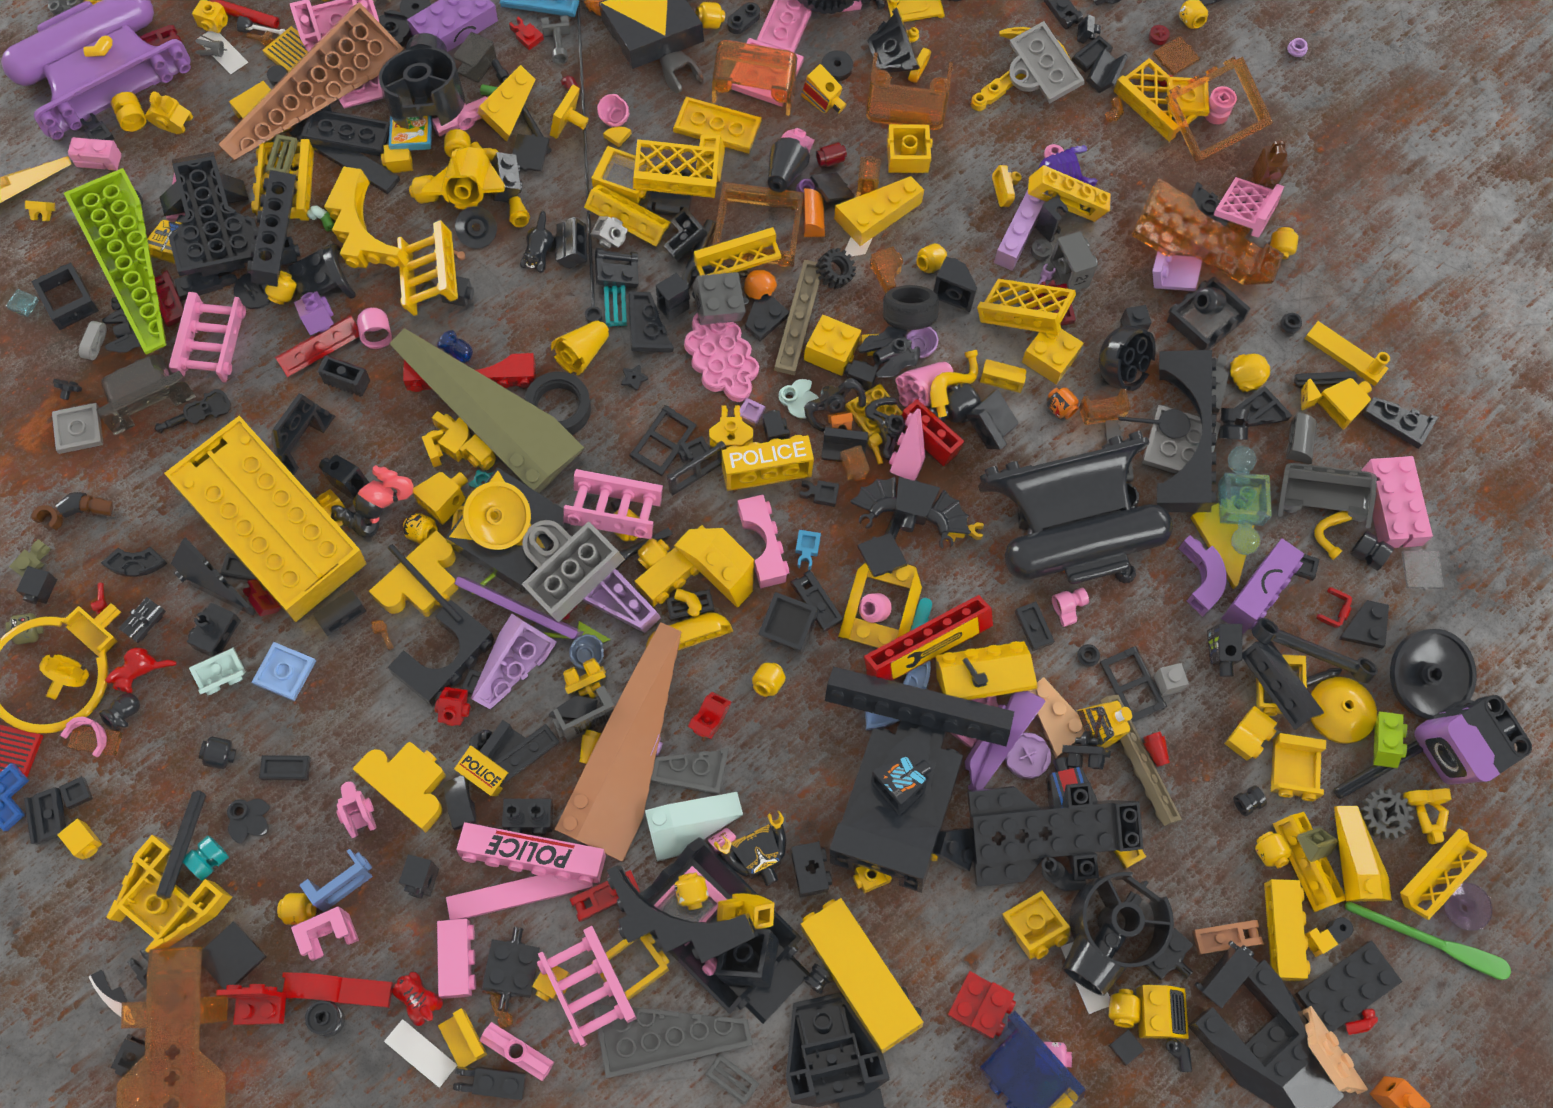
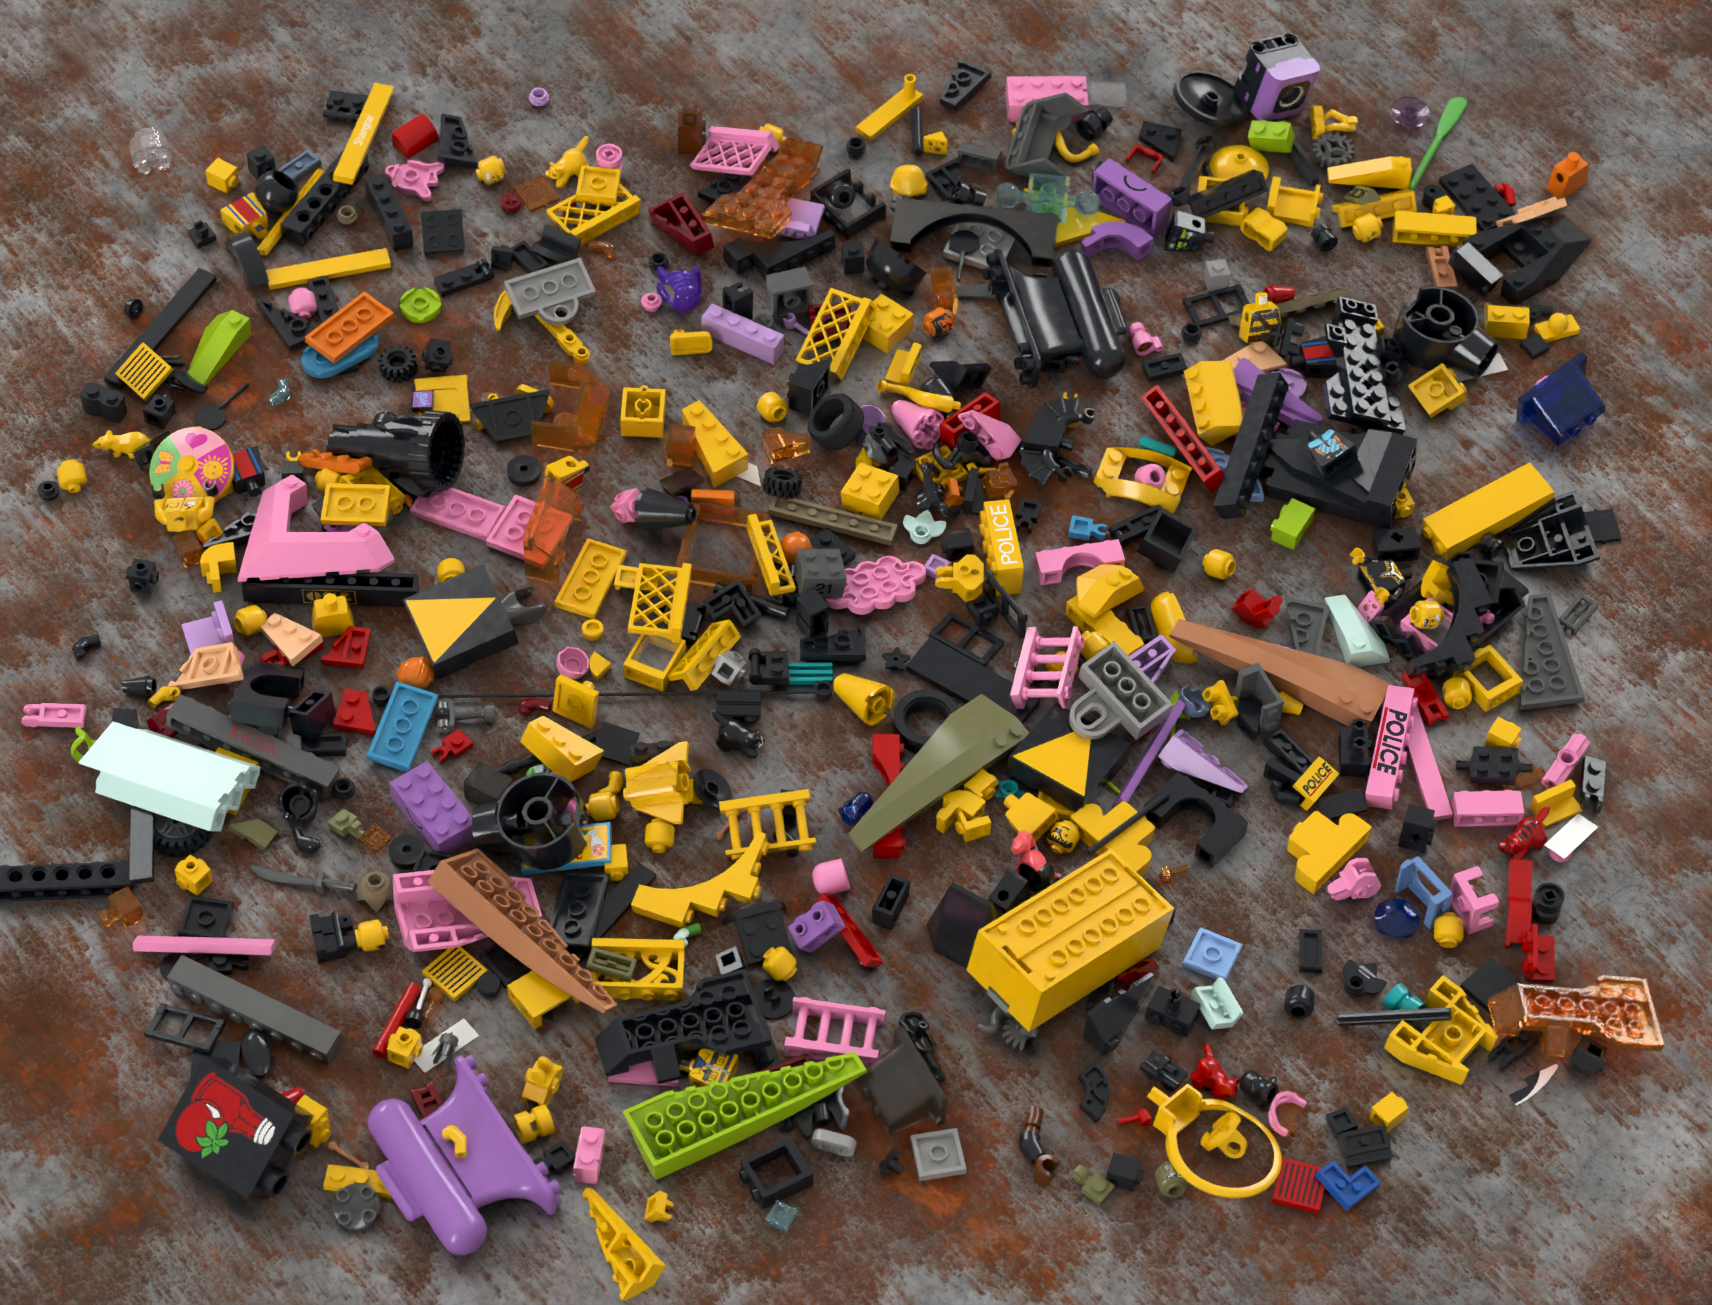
camera: 85 degrees left, 15 degrees down
black brick [247,170,296,287] -> none
red brick [435,687,470,726] -> none
yellow dish [463,481,531,550] -> none
yellow cone [509,196,530,227] -> none
bright pink fence [537,926,637,1047] -> none
yellow arm [674,588,702,617] -> none
black plate [727,2,760,34] -> none
dark red brick [816,142,847,167] -> none
black piece [857,533,907,577] -> none
red plate [947,971,1016,1040] -> none
black hand [962,658,988,687] -> none
yellow brick [1028,165,1111,222] -> none
yellow head [1108,989,1142,1028] -> none
clear orange window [1165,56,1273,163] -> none
yellow torso [1318,378,1372,430] -> none
yellow fence [1400,829,1487,920] -> none
none -> yellow animal [545,136,589,188]
none -> yellow tile [582,619,604,641]
none -> dark red wedge [648,192,715,256]
none -> black plate [649,252,669,271]
none -> black arch [723,229,835,279]
none -> black tile [906,637,1040,724]
none -> lime brick [1270,498,1315,550]
none -> clear blue dish [1375,898,1420,939]
none -> yellow head [1442,677,1472,709]
none -> yellow tile [1534,313,1580,343]

